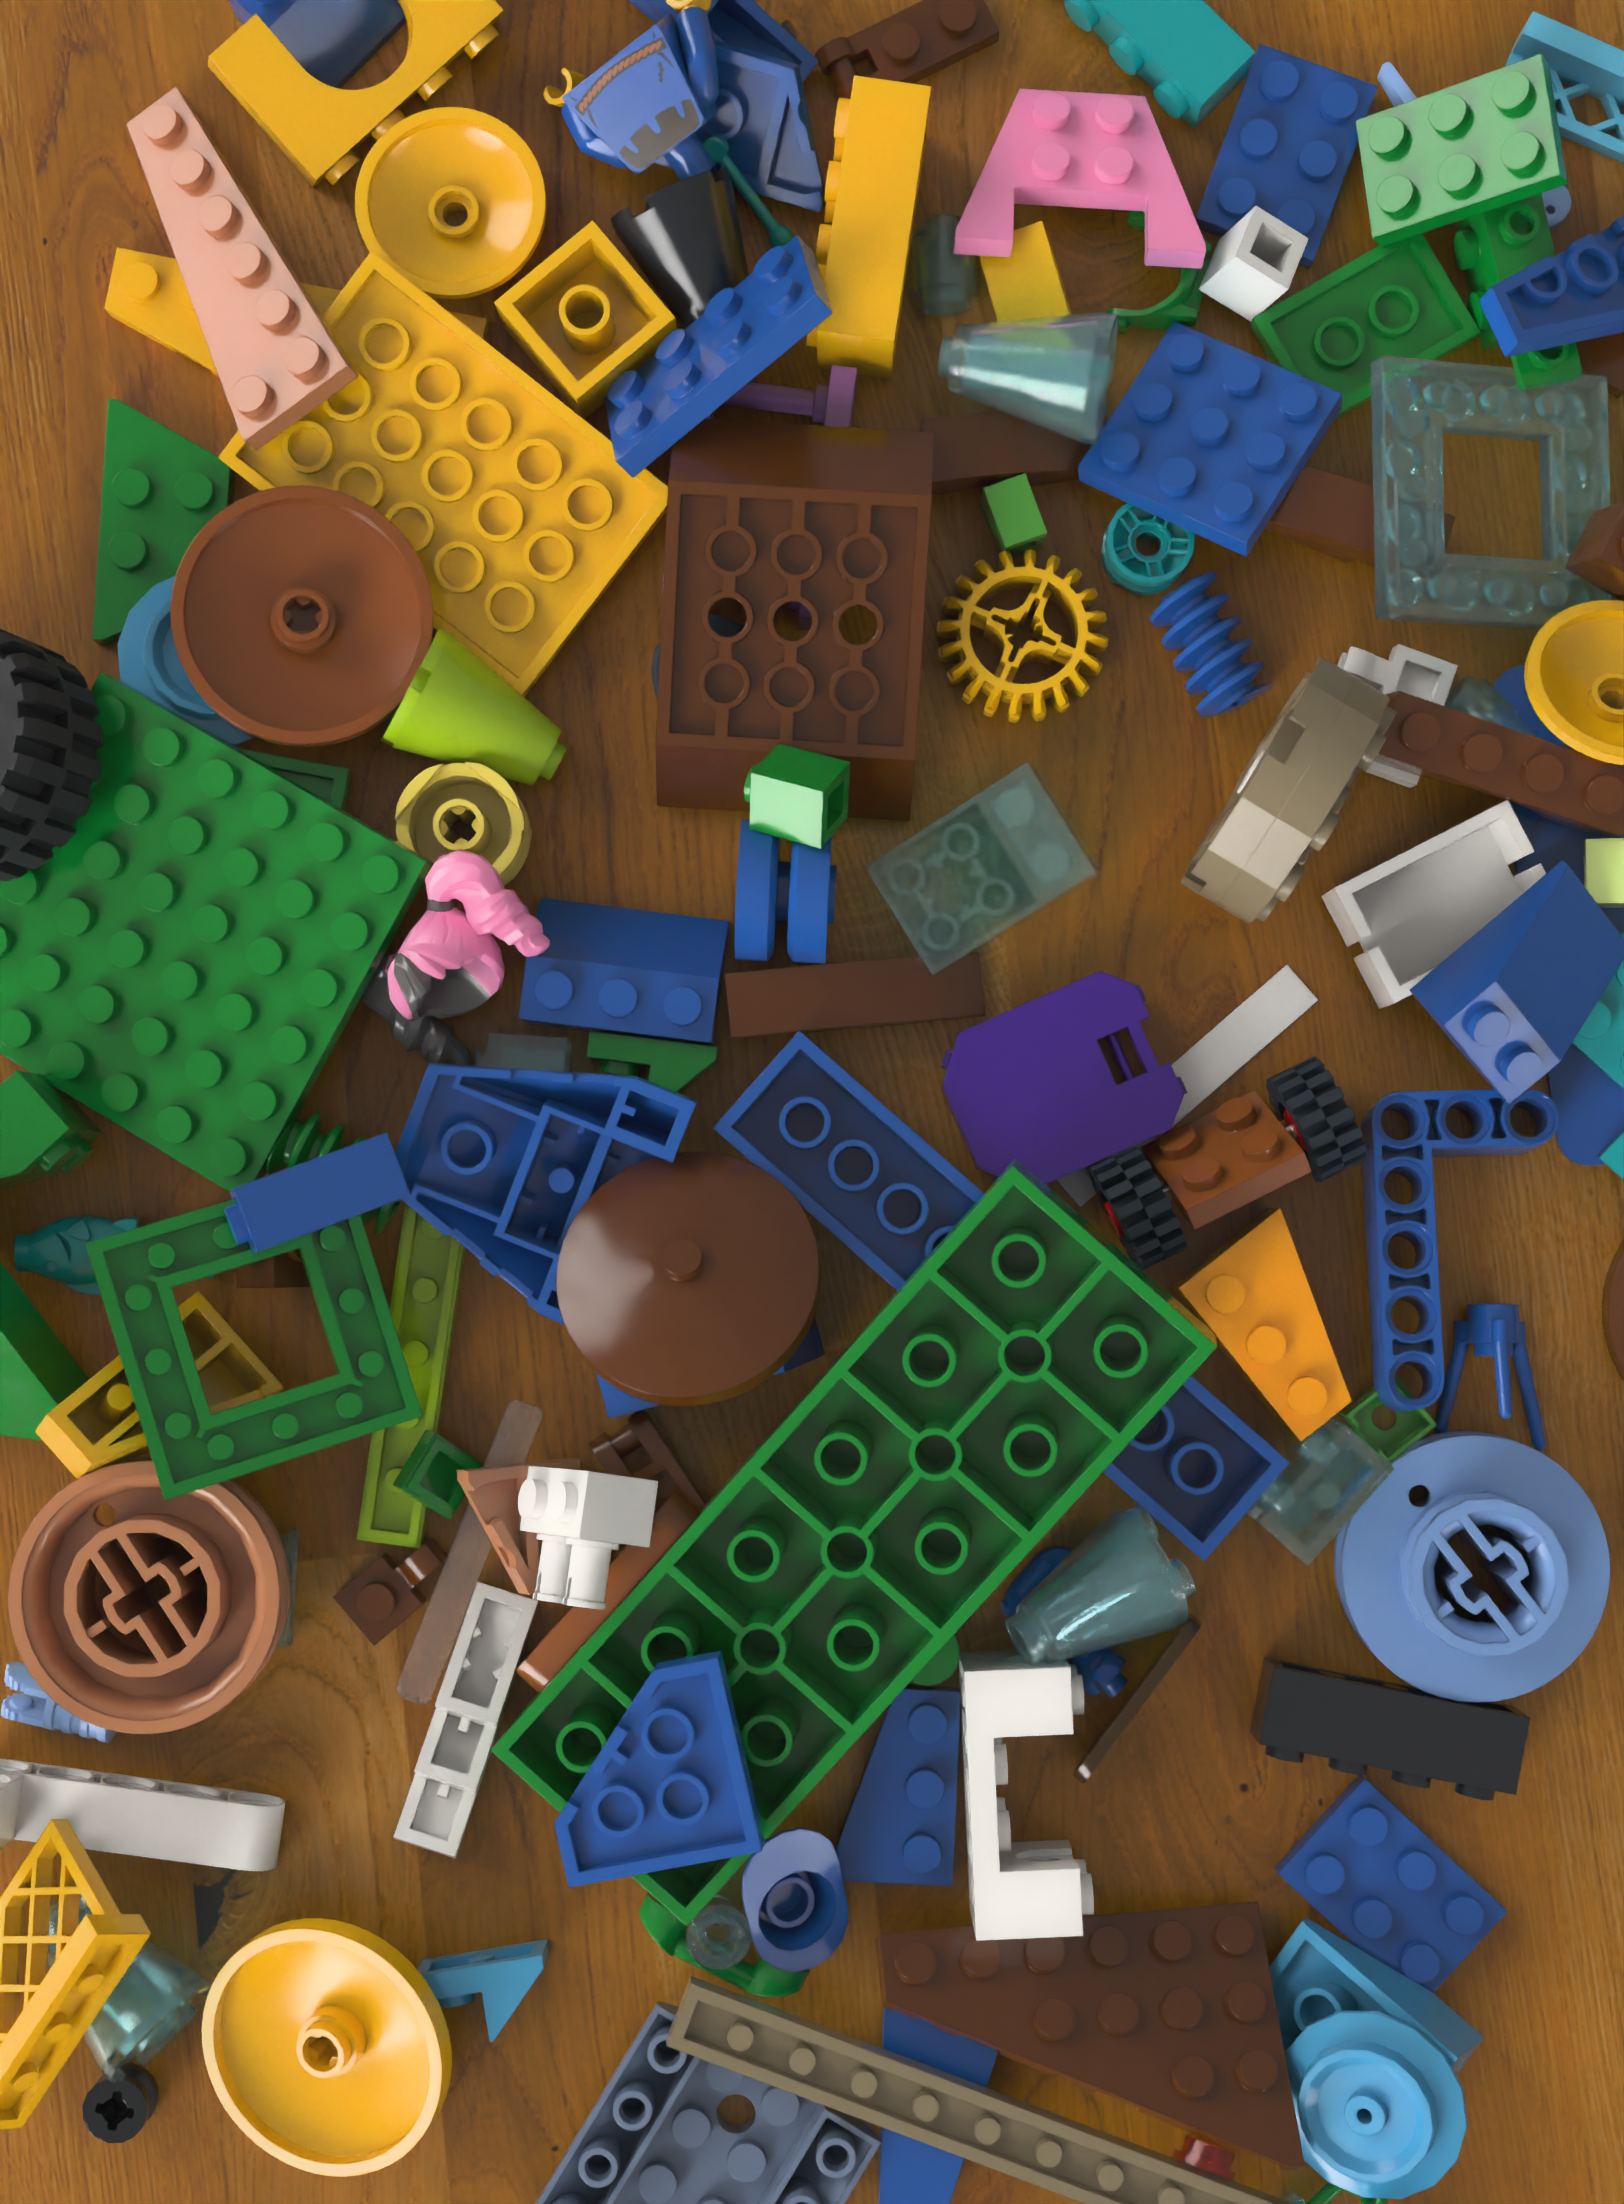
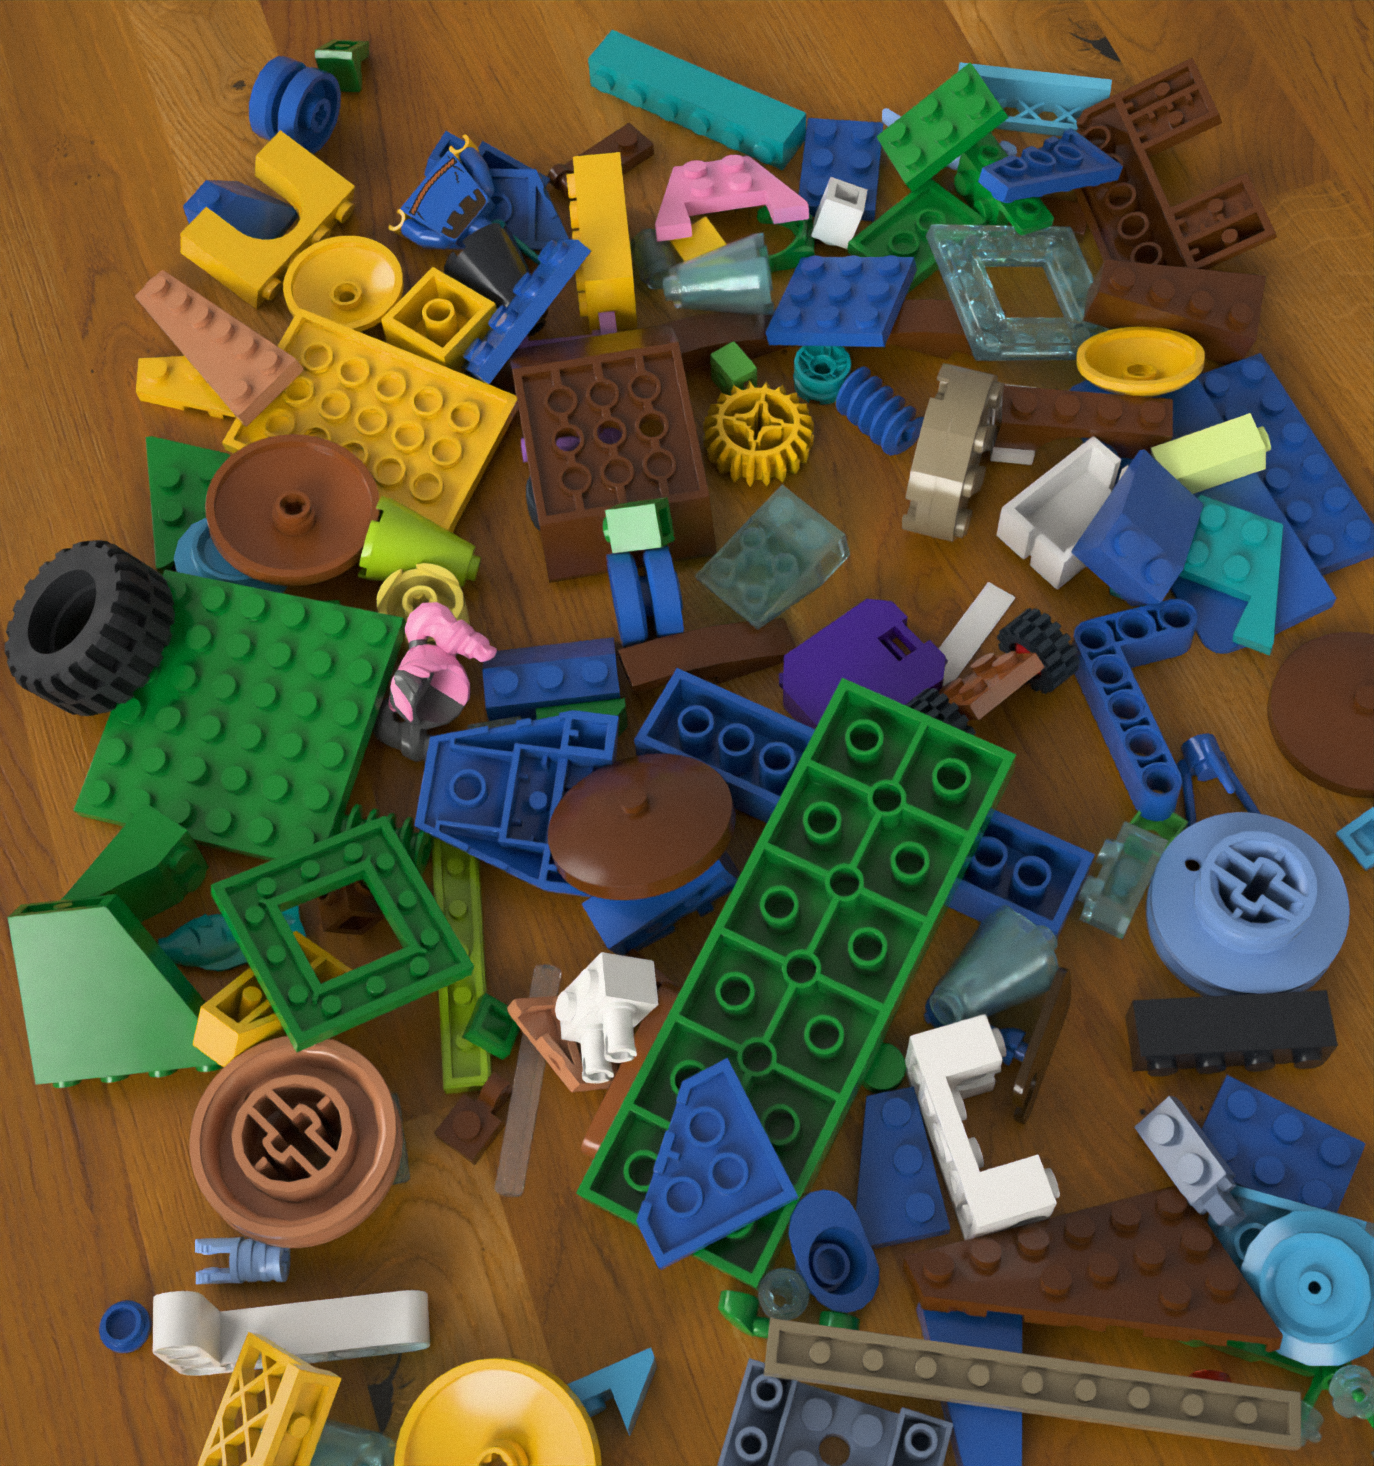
camera: 15 degrees left, 25 degrees down
blue brick [224,1132,410,1254] -> none
white slope [393,1582,538,1859] -> none
light orange wedge [1170,1208,1352,1442] -> none
none -> sand blue hinge [1134,1095,1247,1229]

